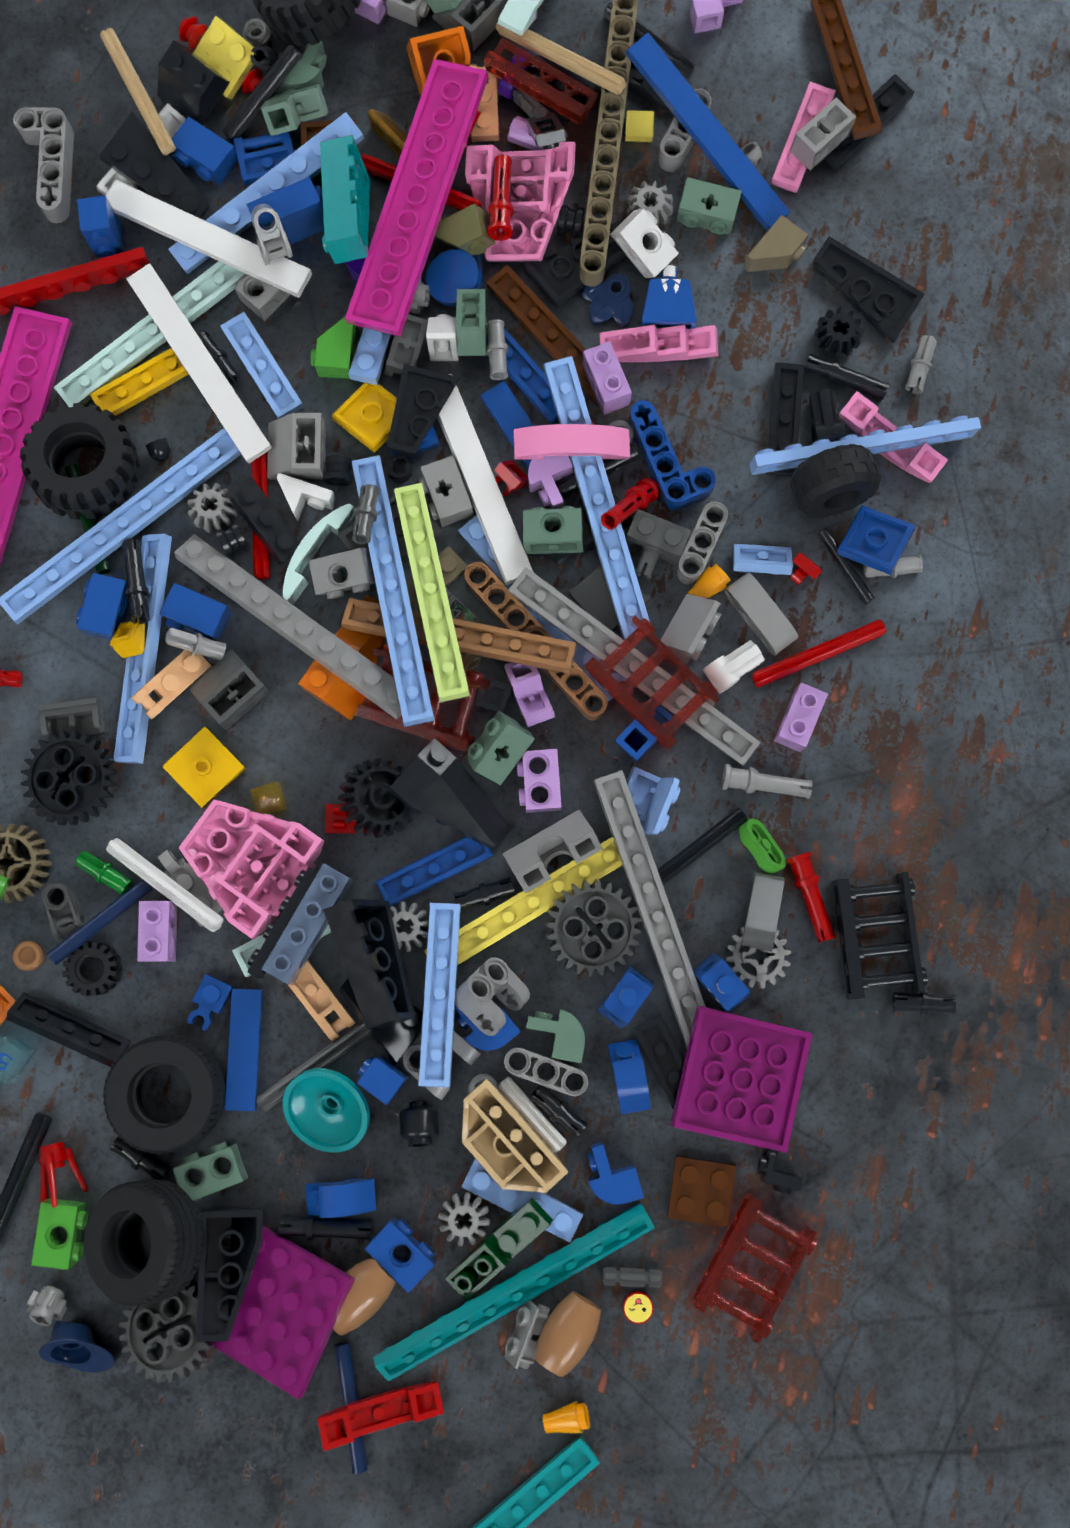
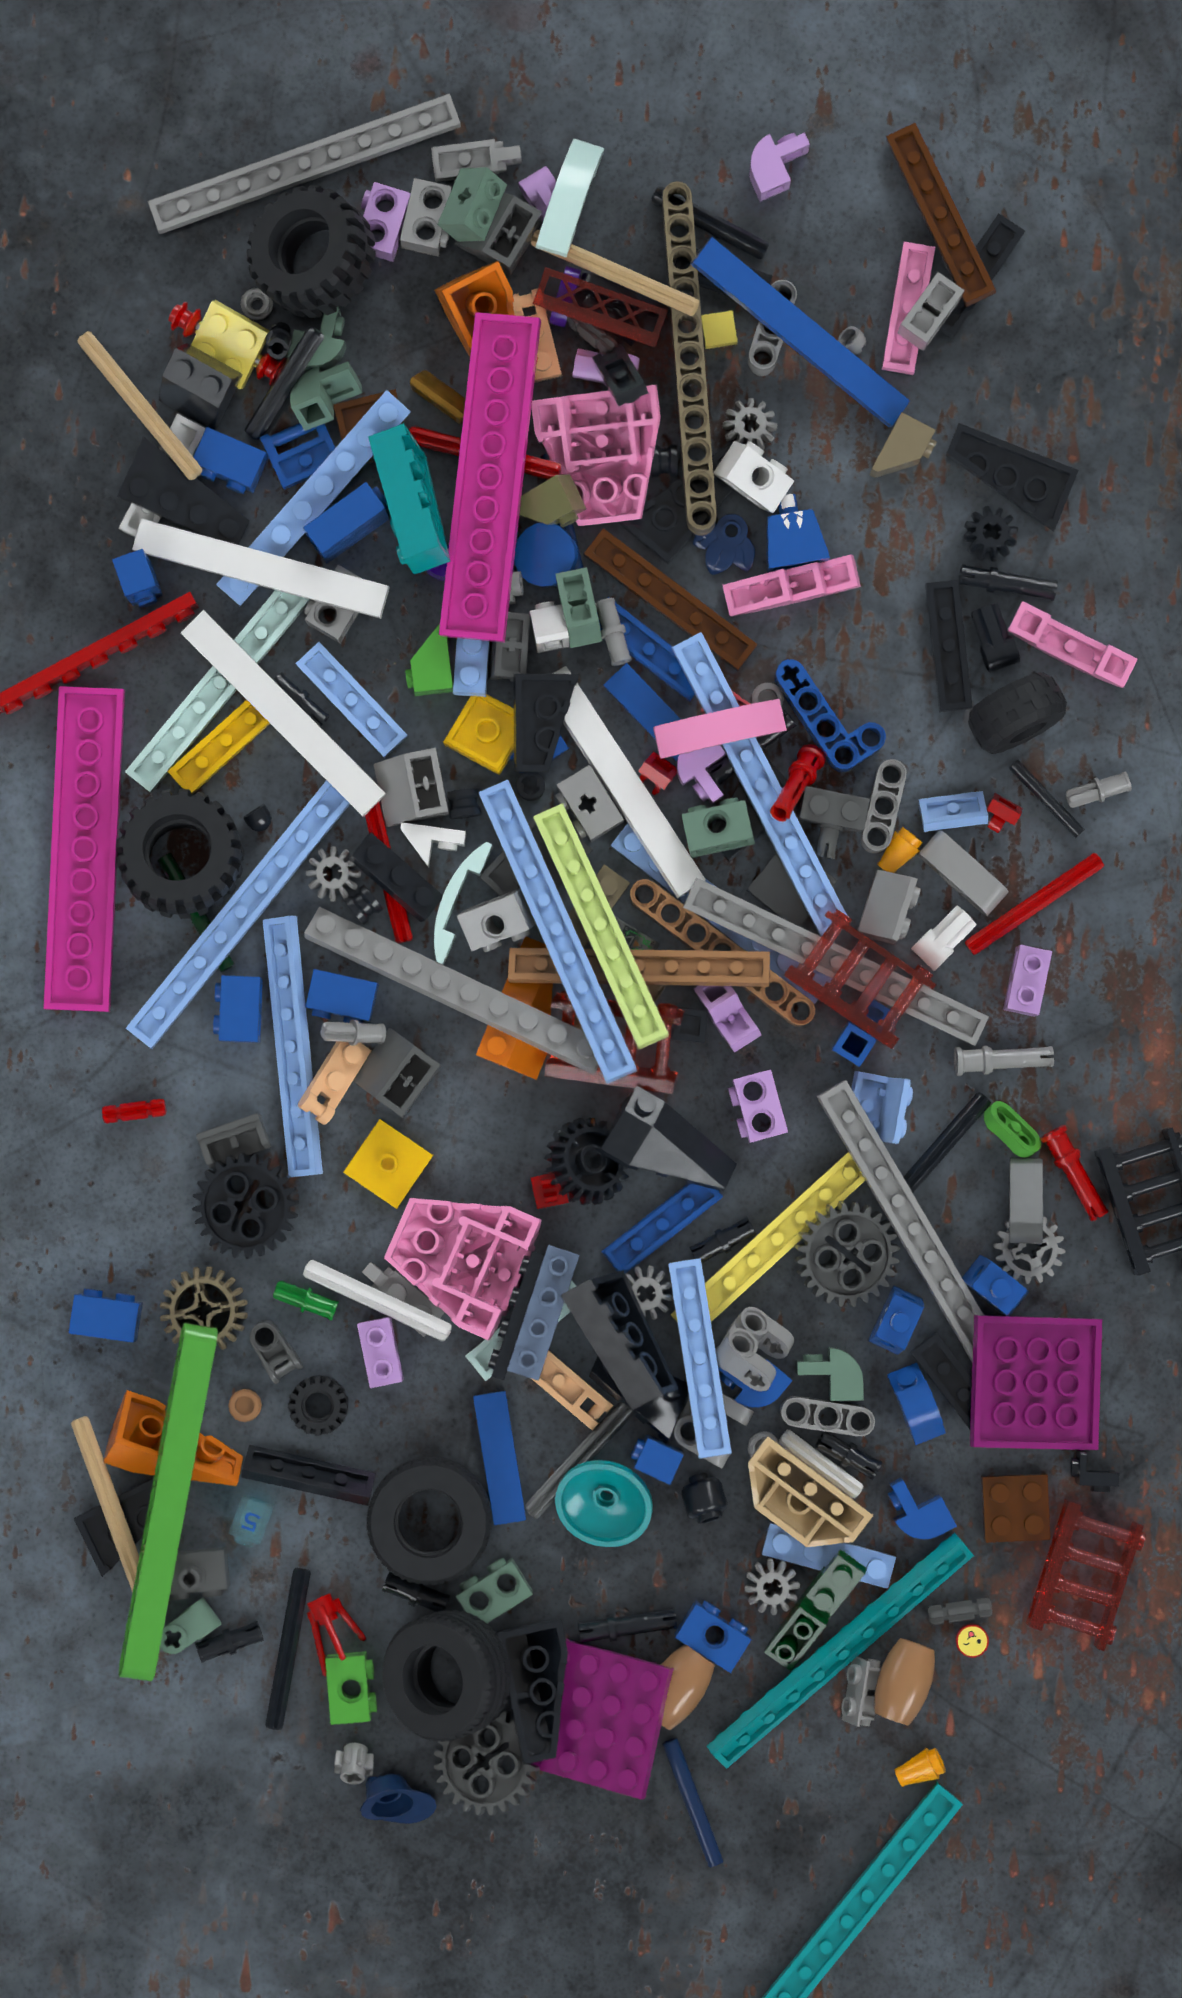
camera: 15 degrees left, 5 degrees up
light grey beam [13,107,74,223] -> none
dark blue piece [46,879,153,965] -> none
yellow slope [110,619,145,658] -> none
black pin [122,539,150,624] -> none
blue plate [187,974,234,1031] -> none
clear yellow tile [250,781,288,815] -> none
light grey piece [251,203,293,265] -> none
blue brick [306,1179,376,1218] -> none
red slope [317,1381,444,1451] -> none
dark grey pin [352,484,379,545] -> none
sand green brick [465,711,535,785] -> none
red pin [487,154,514,241] -> none
light grey arch [503,810,602,894] -> none
lavender brick [582,341,632,415] -> none
sand green brick [677,177,742,235] -> none
light blue plate [749,416,981,475] -> none
blue tile [837,505,915,575] -> none
light grey axle [905,335,937,394] -> none

